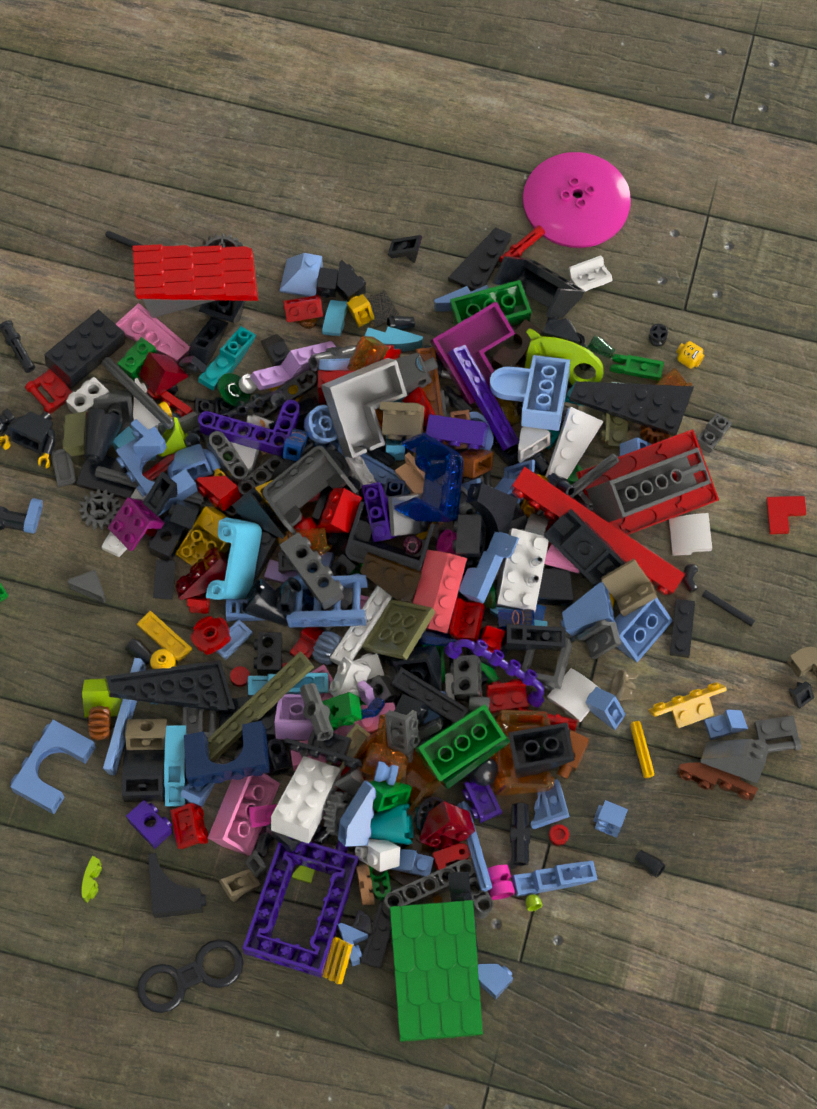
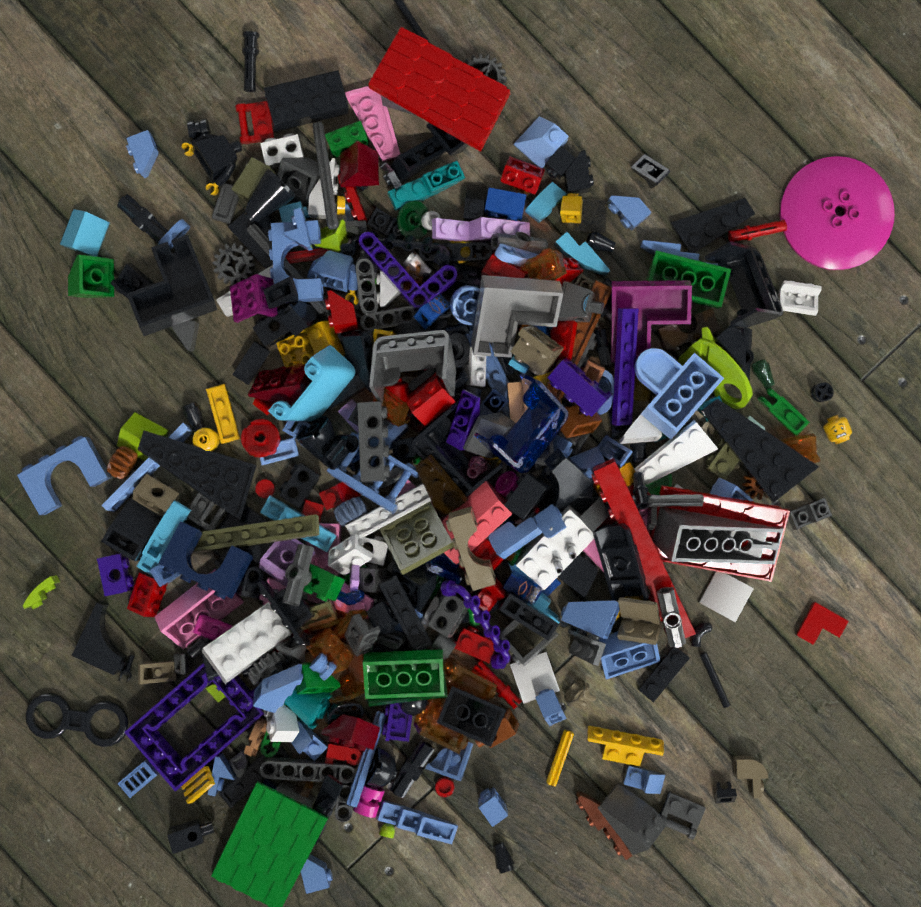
camera: 30 degrees right, 20 degrees up
none -> black bracket [110,262,155,298]
none -> black hand [118,655,135,683]
none -> medium blue slope [118,759,159,798]
none -> black piece [127,235,217,336]
none -> black torso [167,819,215,854]
none -> black cylinder [365,747,398,788]
none -> dark tan arch [446,506,496,591]
none -> blue brick [484,187,526,221]
none -> medium blue slope [607,196,651,231]
none -> dark grey piece [657,587,686,648]

